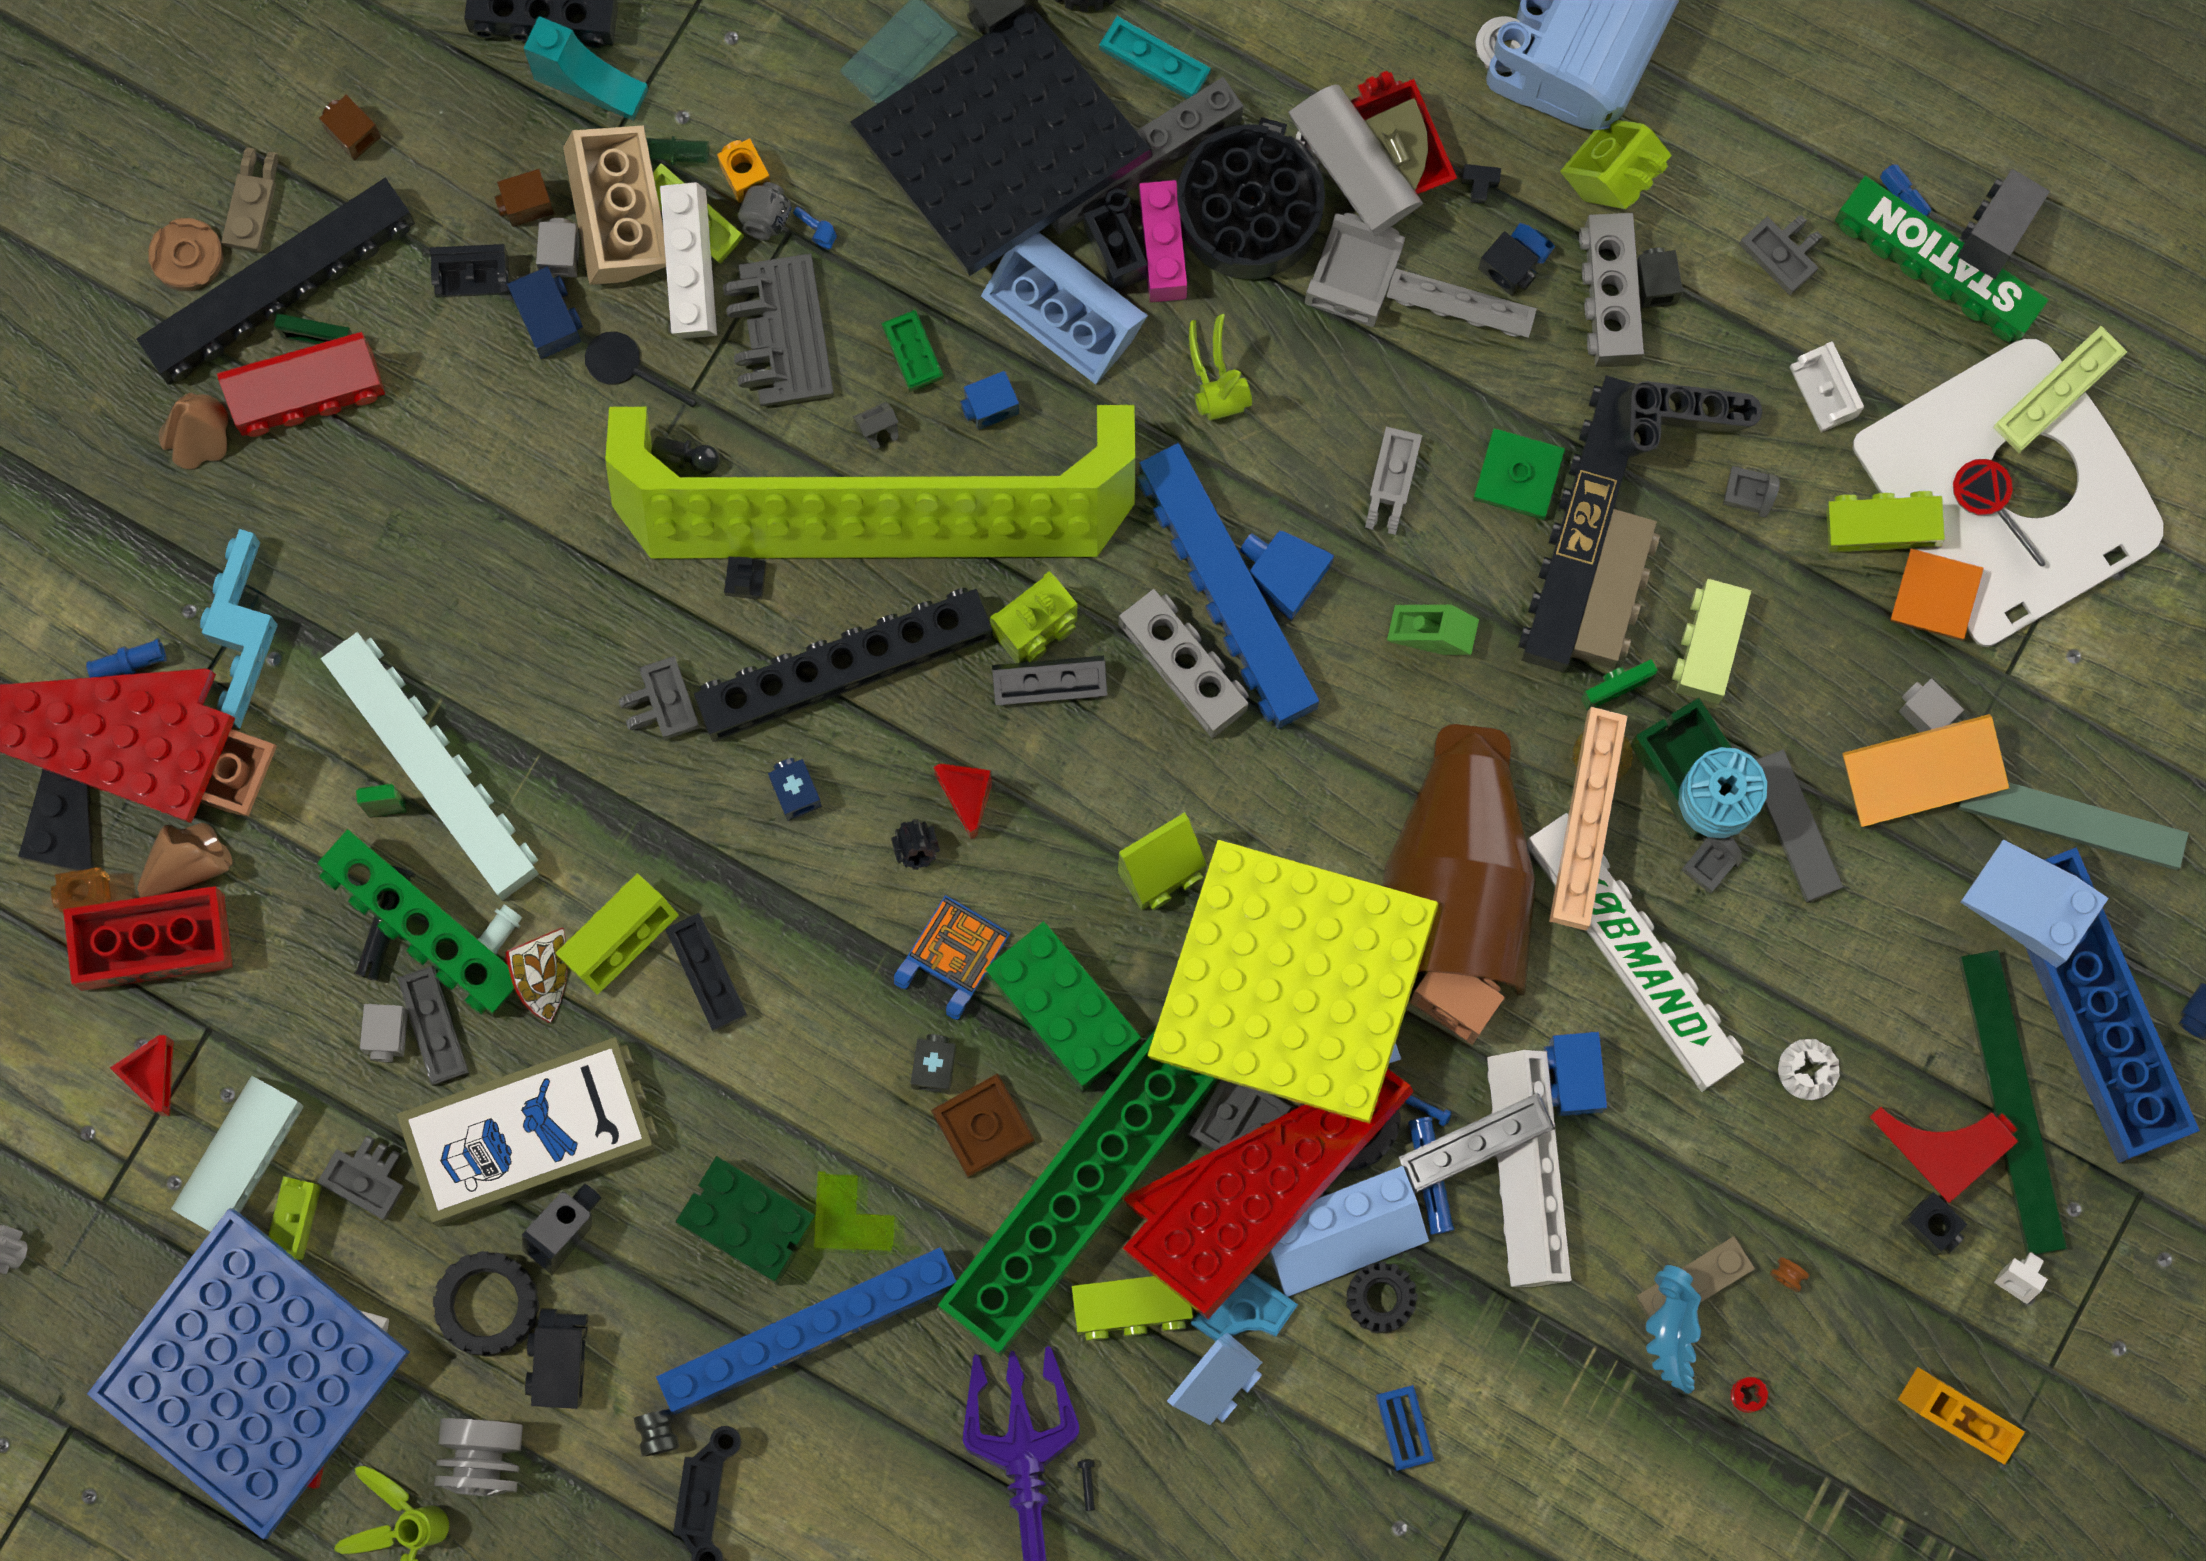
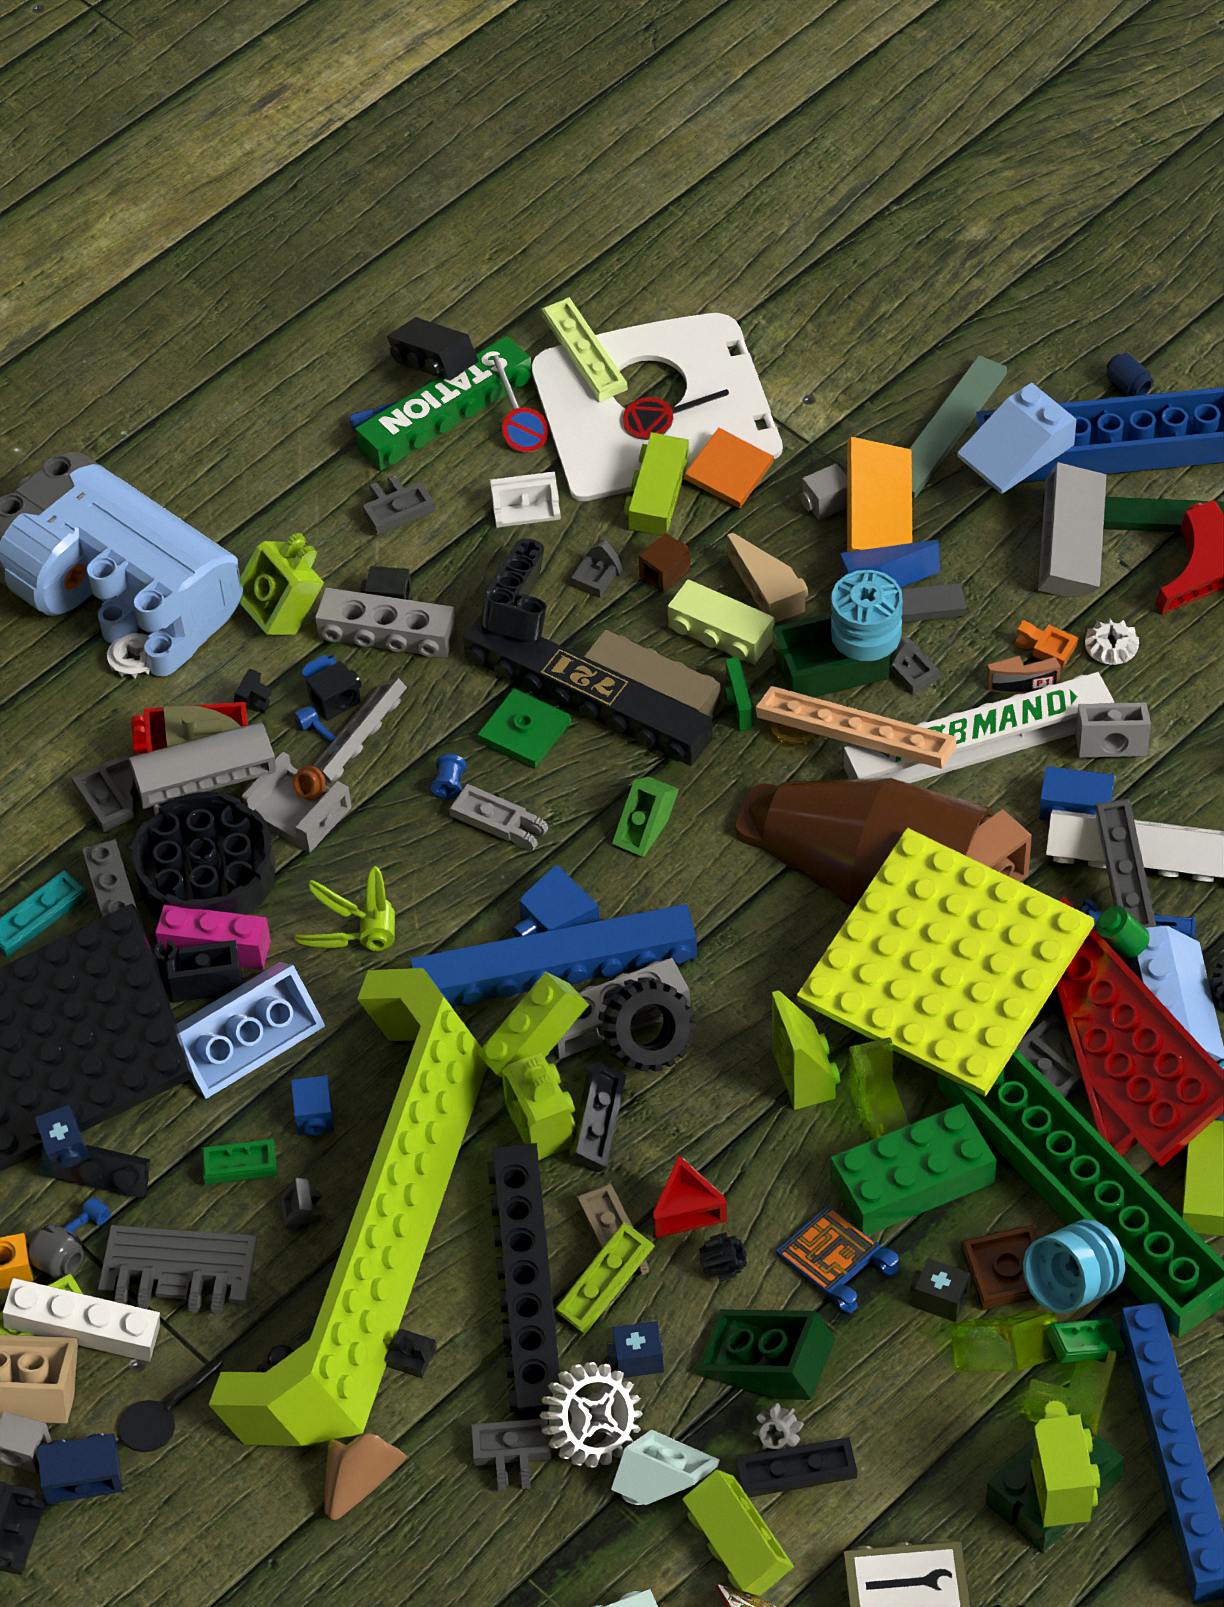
camera: 70 degrees left, 25 degrees down
none -> dark blue brick [35,1105,89,1169]
none -> black plate [40,1142,150,1198]
none -> dark grey wing [72,752,134,832]
none -> dark orange plate [292,766,325,800]
none -> blue hand [295,706,336,743]
none -> medium nougat hat [324,1433,407,1520]
none -> blue bush [431,754,467,799]
none -> lime brick [477,972,589,1077]
none -> piece [493,355,549,453]
none -> white gear [539,1362,643,1467]
none -> lime tile [554,1222,655,1334]
none -> dark tan hinge [577,1183,649,1275]
none -> black tyre [598,978,696,1072]
none -> light aqua slope [611,1430,720,1505]
none -> reddish brown brick [638,533,690,593]
none -> dark green slope [695,1309,835,1400]
none -> tan slope [727,533,808,623]
none -> light grey gear [753,1403,804,1450]
none -> blue slope [840,540,940,588]
none -> clear neon green panel [848,1037,910,1141]
none -> clear neon green panel [950,1311,1057,1372]
none -> slope [986,656,1061,694]
none -> orange plate [1014,620,1078,669]
none -> medium azure wheel [1023,1219,1125,1314]
none -> lime hinge [1031,1400,1100,1527]
none -> light grey brick [1038,462,1107,597]
none -> green plate [1045,1319,1127,1363]
none -> light grey brick [1075,702,1151,758]
none -> green brick [1096,906,1150,958]

